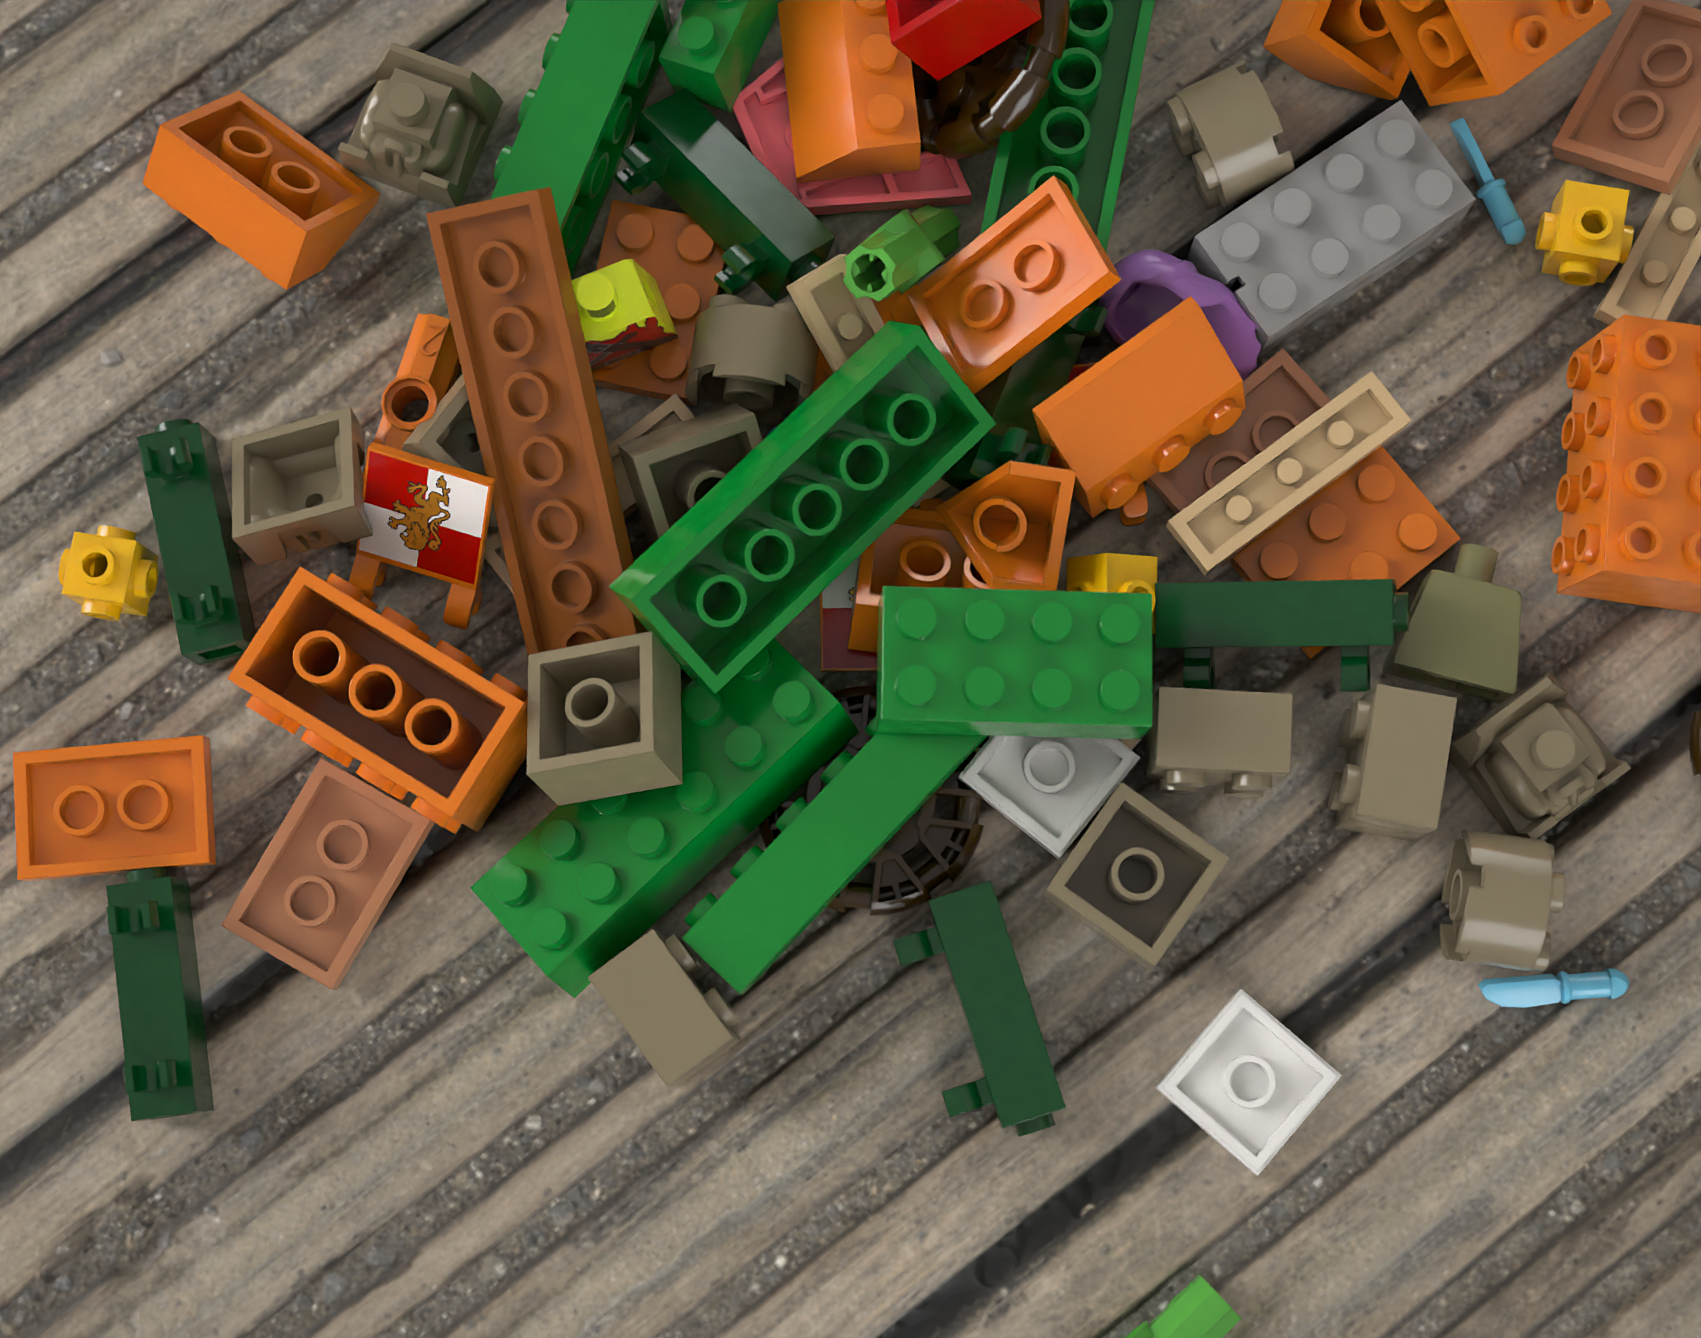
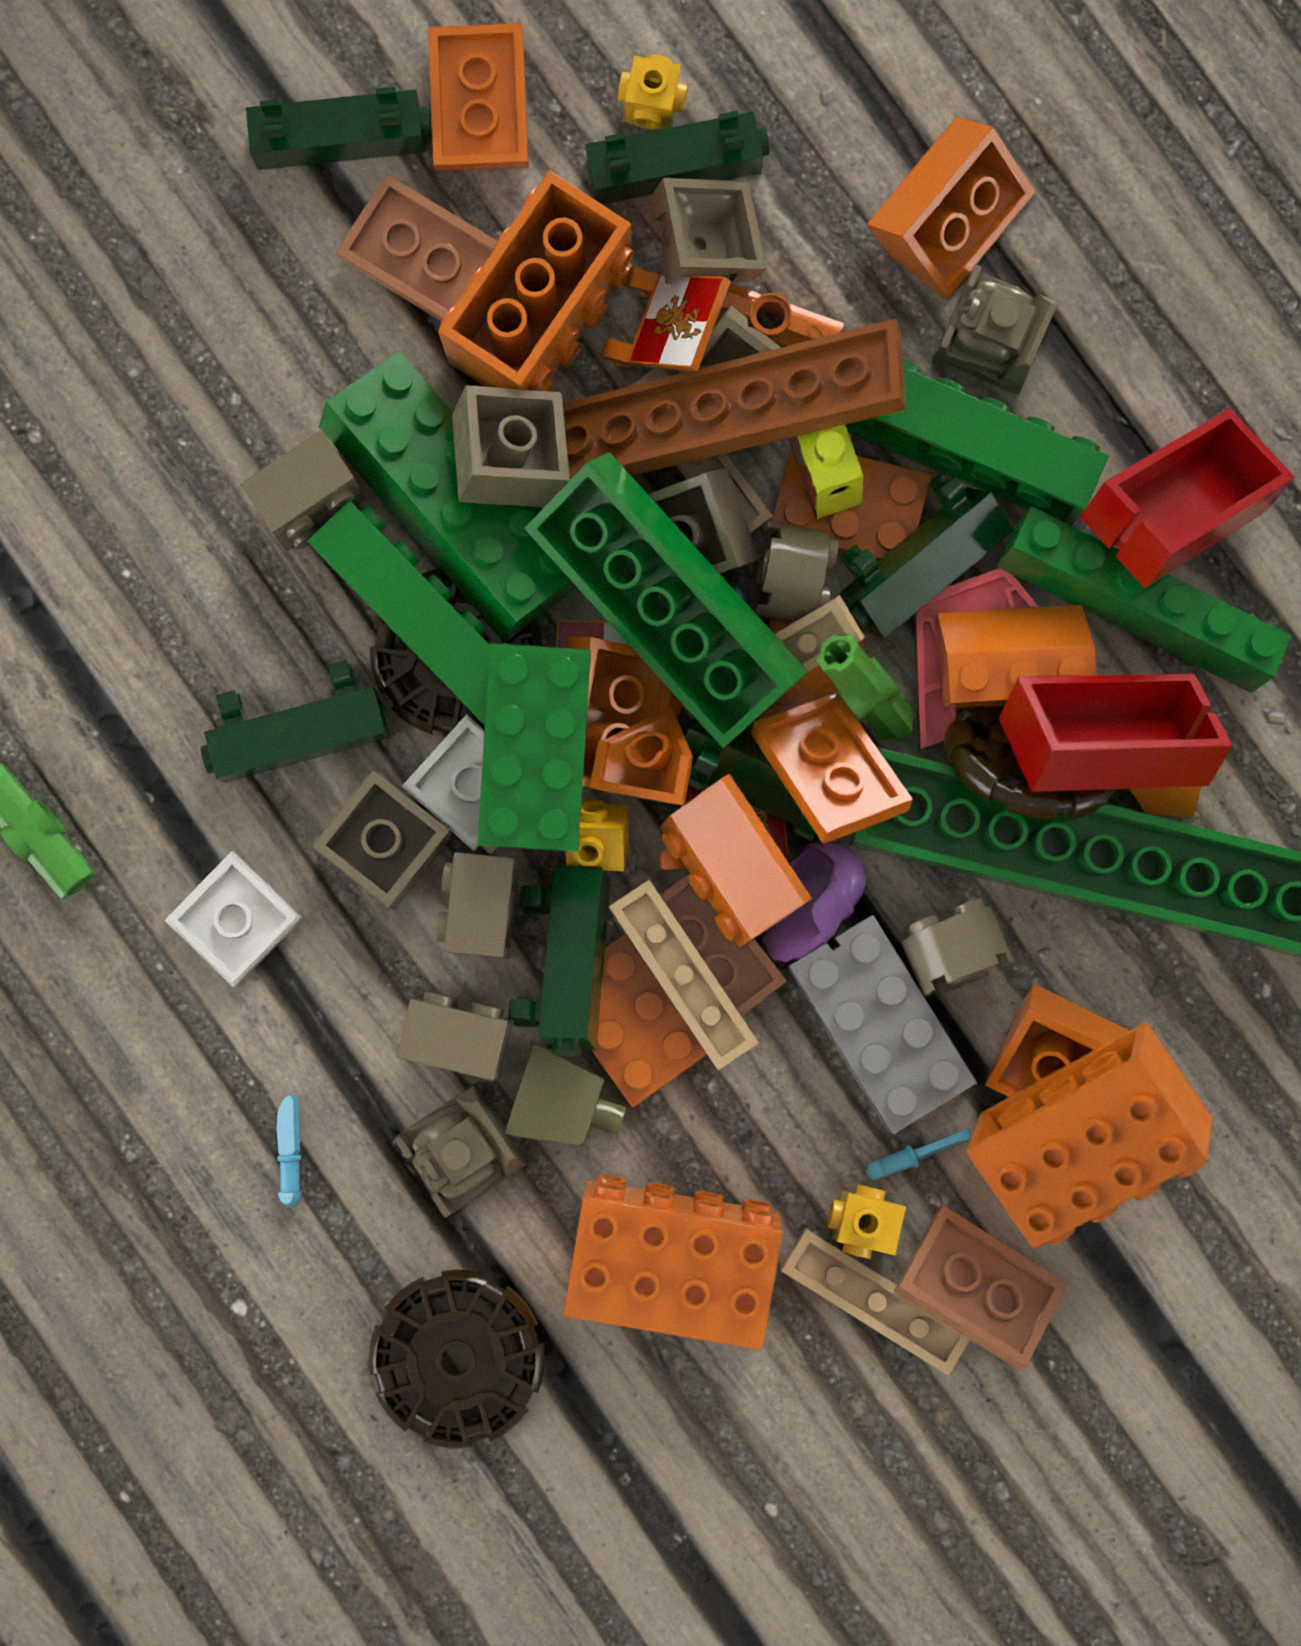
camera: 85 degrees right, 5 degrees up
dark tan brick [1440,829,1566,971] -> none

